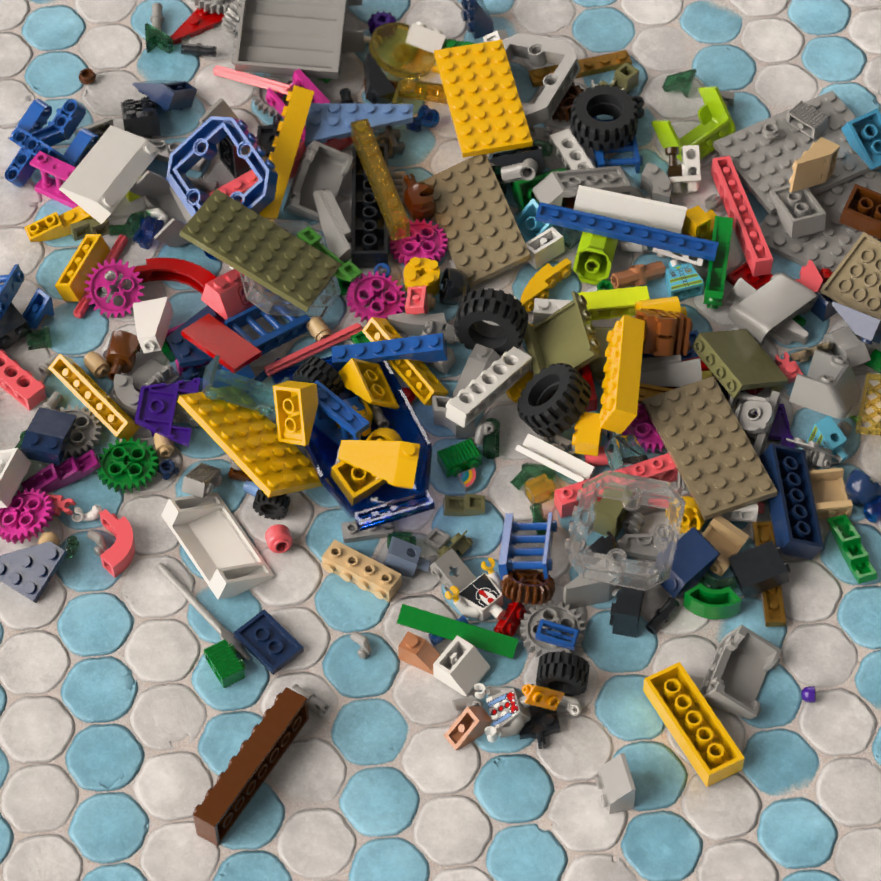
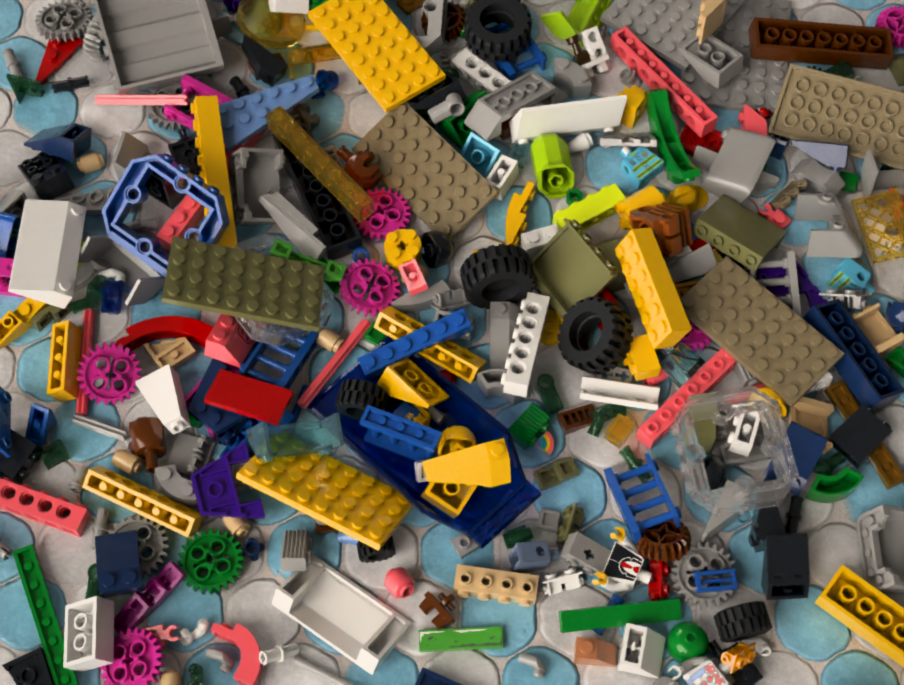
camera: 25 degrees left, 10 degrees up
yellow slope [273,380,318,446] -> none
light grey arm [474,421,495,446] -> none
blue plate [535,202,719,261] -> none
nougat piece [610,261,666,289] -> none
light grey plate [735,396,774,434] -> none
none -> light grey axle [72,413,128,441]
none -> tan brick [76,152,105,175]
none -> tan wing [143,337,197,369]
none -> white axle [259,643,300,665]
none -> reddish brown hips [419,591,456,629]
none -> bright green tile [419,626,503,652]
none -> white hinge [540,567,584,596]
none -> reddish brown slope [556,404,600,435]
none -> green cylinder [666,621,709,664]
none -> yellow piece [667,184,708,213]
none -> white brick [727,407,762,457]
none -> black slope [761,533,810,600]

